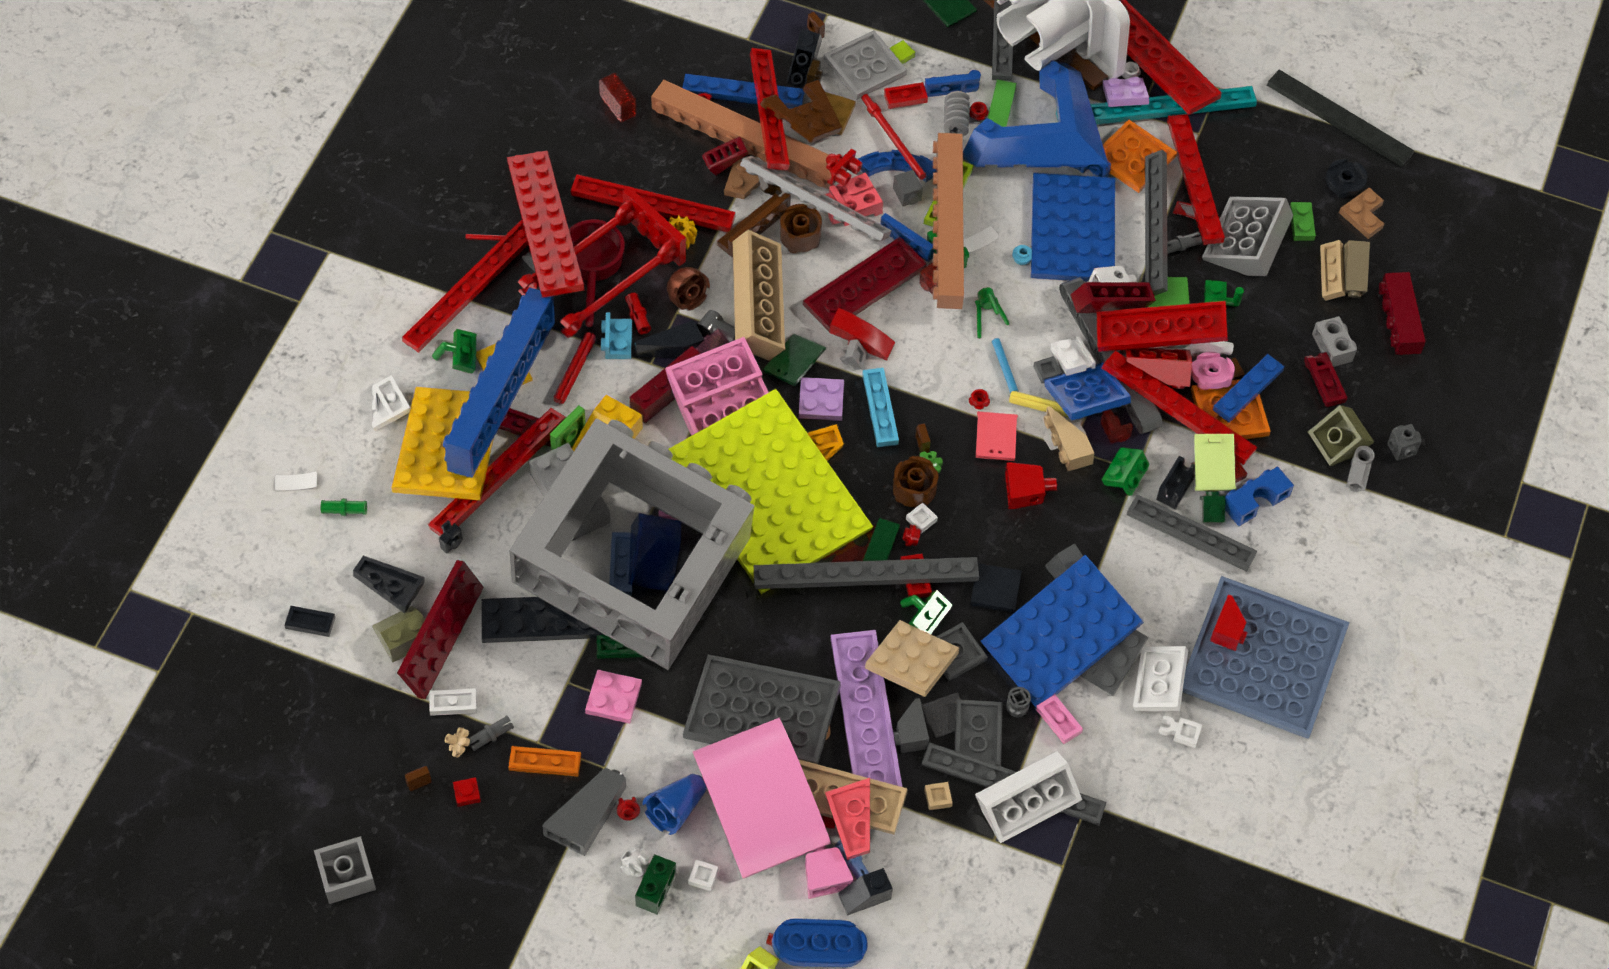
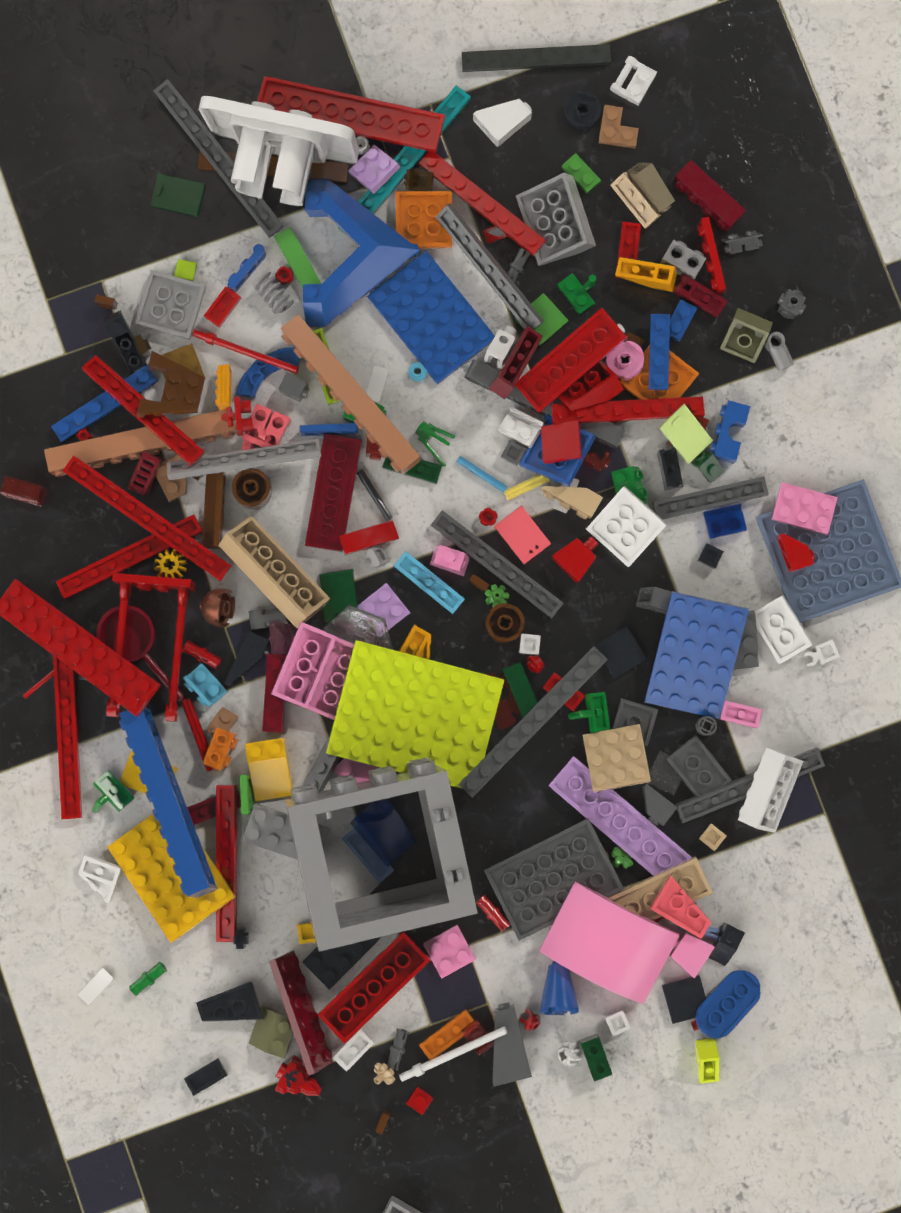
camera: 40 degrees left, 25 degrees up
none -> red plate [62,455,232,581]
none -> orange bracket [203,728,239,771]
none -> medium nougat bracket [207,707,238,737]
none -> light orange piece [215,364,232,411]
none -> red rock [275,1055,322,1096]
none -> yellow tile [297,922,316,944]
none -> red brick [318,931,431,1044]
none -> clear wing [322,605,393,650]
none -> black bar [357,469,393,521]
none -> dark green tile [382,456,442,485]
none -> white bar [399,1026,507,1082]
none -> dark brown bracket [403,169,434,191]
none -> bright pink torso [429,545,470,576]
none -> dark grey plate [431,510,563,619]
none -> clear red bracket [461,1019,494,1056]
none -> white slope [473,99,532,148]
none -> red pin [476,895,510,932]
none -> red tile [541,420,582,464]
none -> white plate [586,486,667,567]
none -> white plate [610,56,657,106]
none -> bright green plant [611,847,633,868]
none -> red tile [615,221,641,279]
none -> light orange slope [615,257,677,292]
none -> black tile [661,975,706,1024]
none -> blue plate [669,300,697,342]
none -> red plate [697,217,726,295]
none -> black plate [697,543,724,569]
none -> clear blue plate [703,504,747,540]
none -> dark grey hinge [722,230,763,255]
none -> bright pink plate [771,482,838,535]

